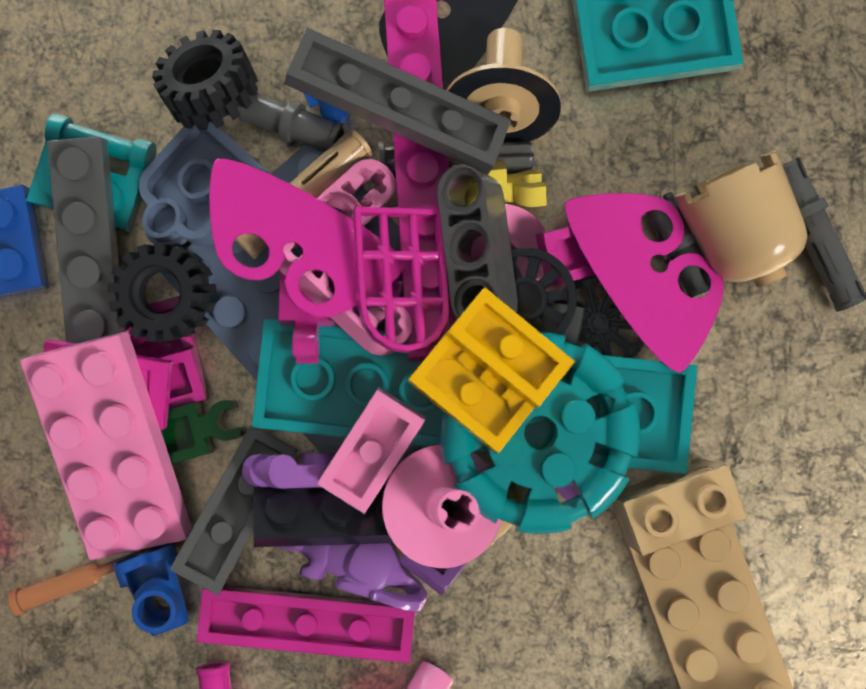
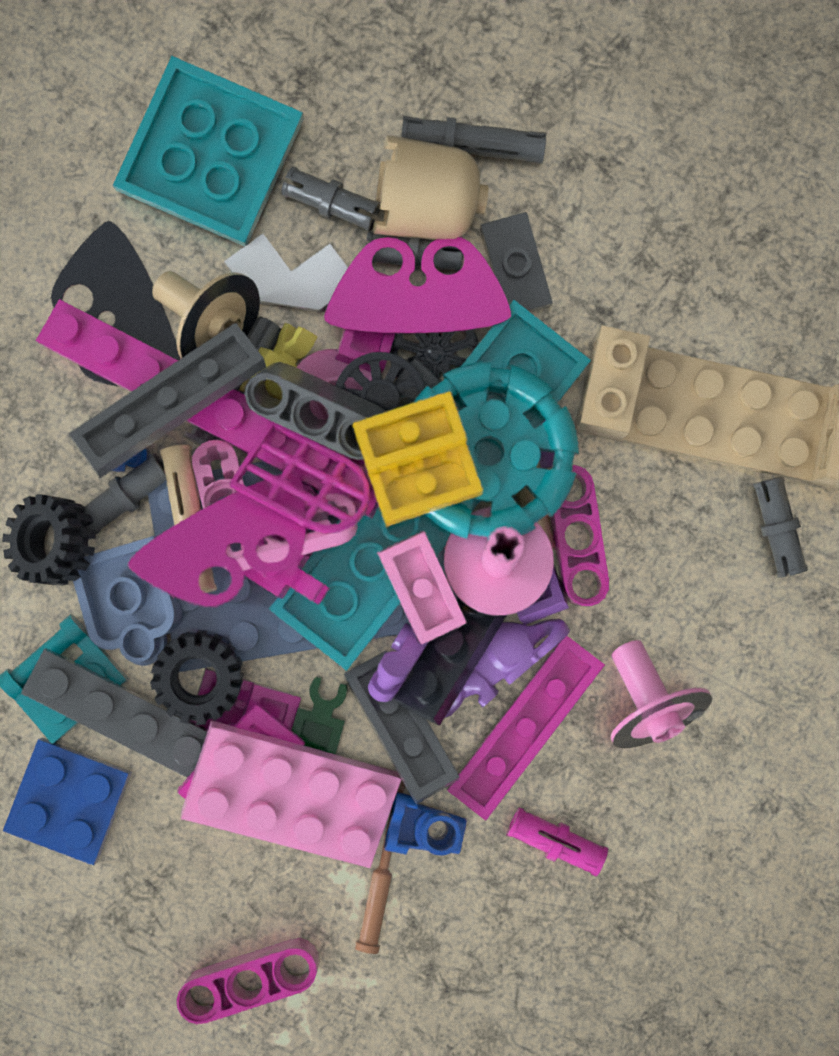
camera: 55 degrees left, 0 degrees up
none -> white tile [224,234,348,313]
none -> dark grey pin [281,166,381,231]
none -> dark grey plate [480,212,553,312]
none -> dark pink beam [550,465,609,606]

